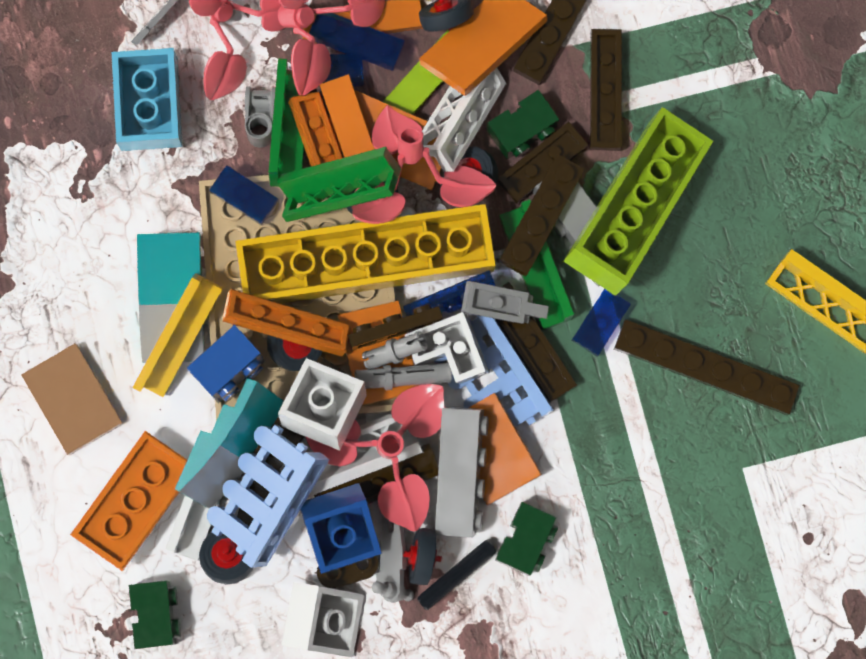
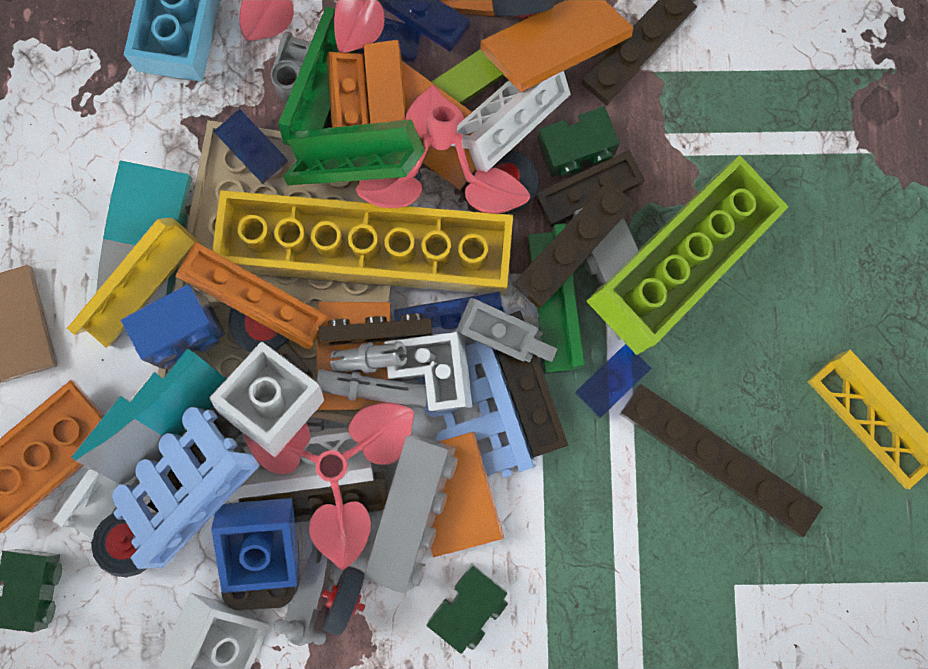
camera: 20 degrees right, 0 degrees up
black axle [417,540,496,610] -> none
dark brown plate [590,29,622,151] -> none

